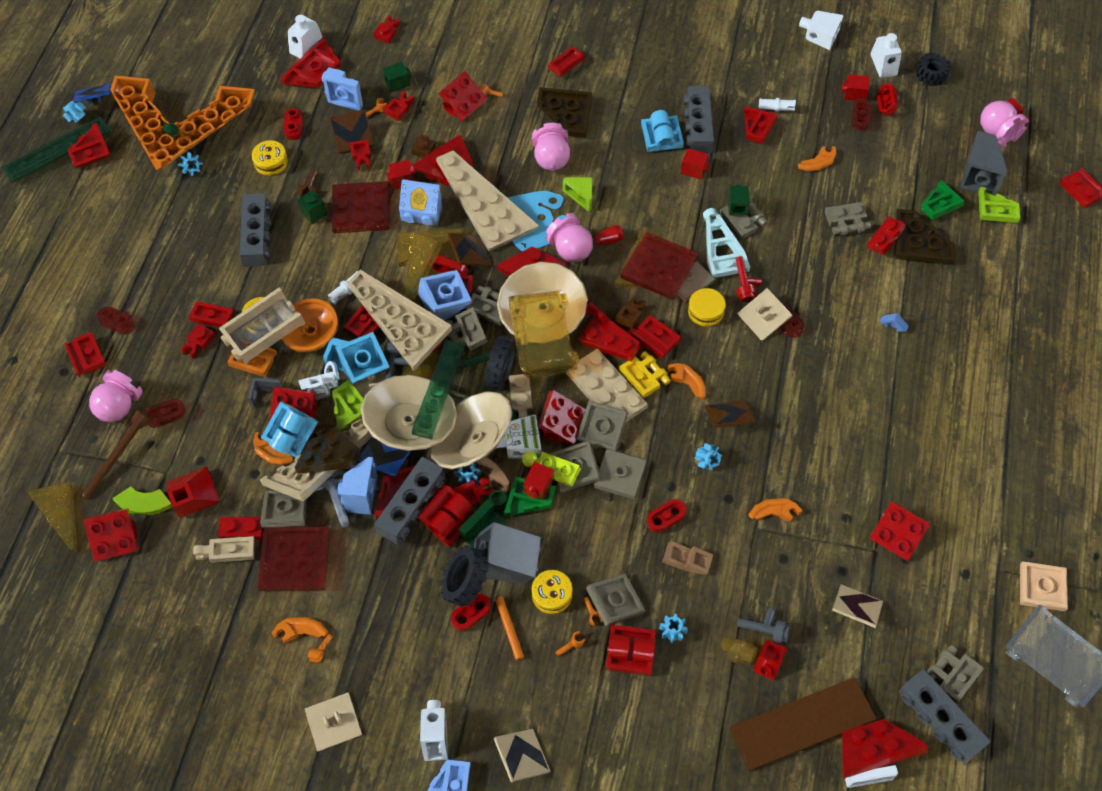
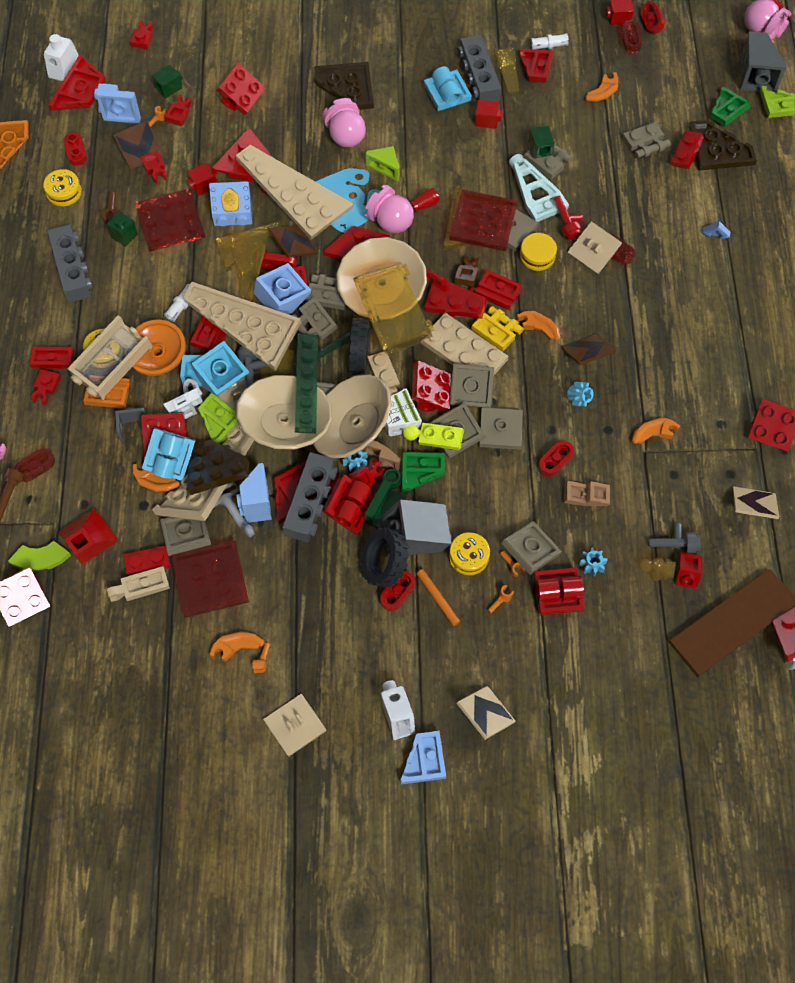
camera: 15 degrees left, 5 degrees up
piece [357,437,412,477] -> none
reddish brown tile [411,134,436,158] -> none
orange hand [479,84,503,97] -> none
red brick [523,462,554,500] -> none
red plate [548,46,585,77] -> none
none -> clear yellow piece [494,47,520,94]

